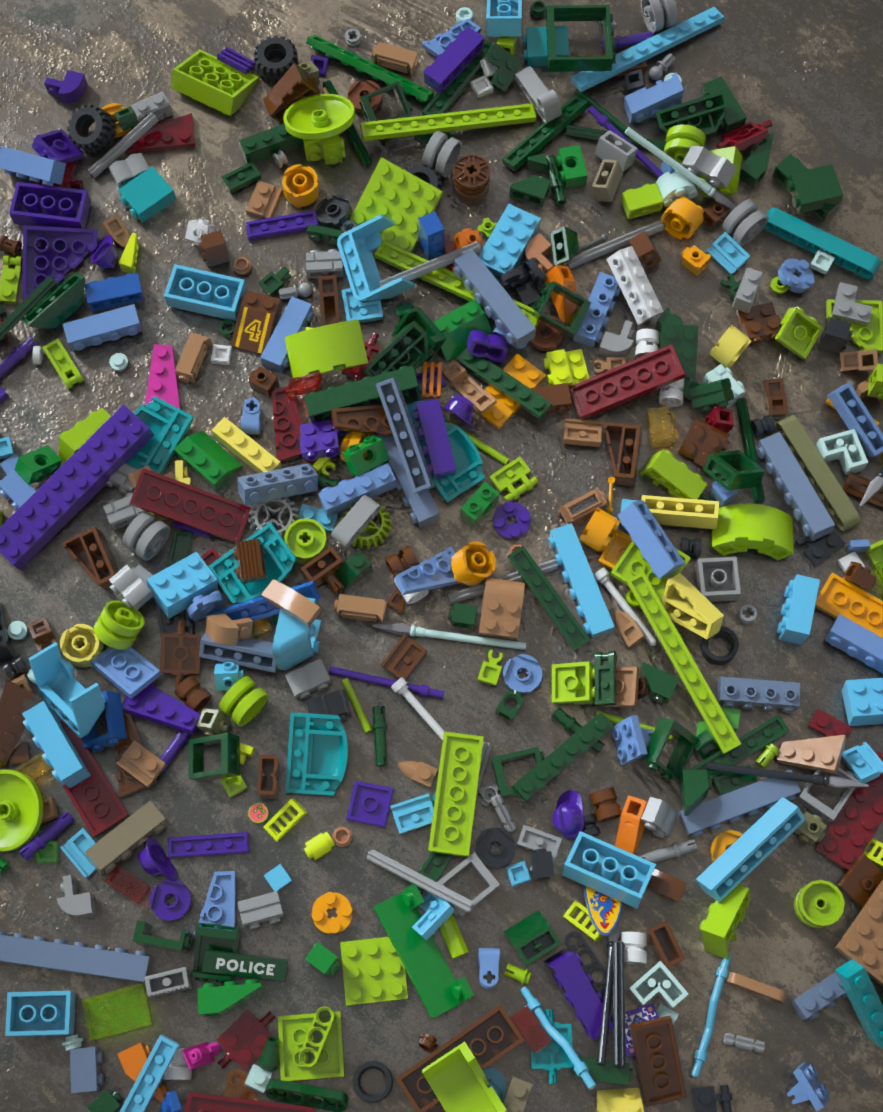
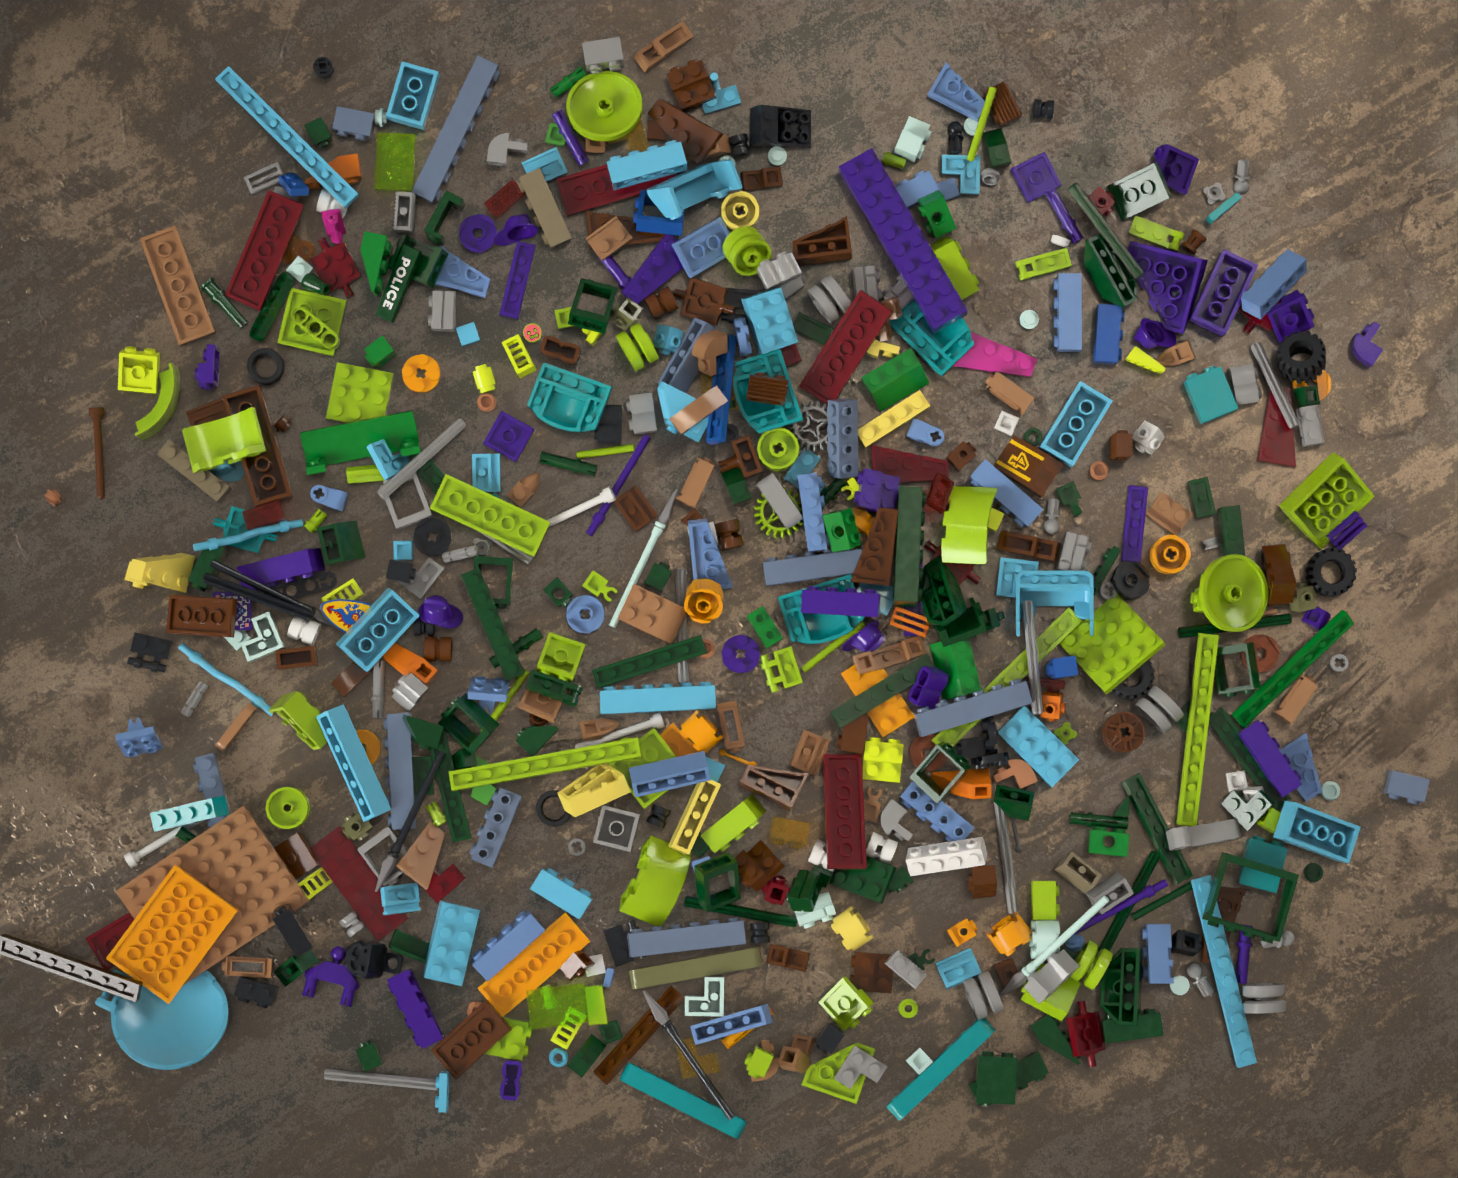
camera: 105 degrees right, 15 degrees up
sand blue brick [376,377,435,493] -> none
dark green slope [509,176,551,208] -> none
medium blue plate [778,259,815,293] -> none

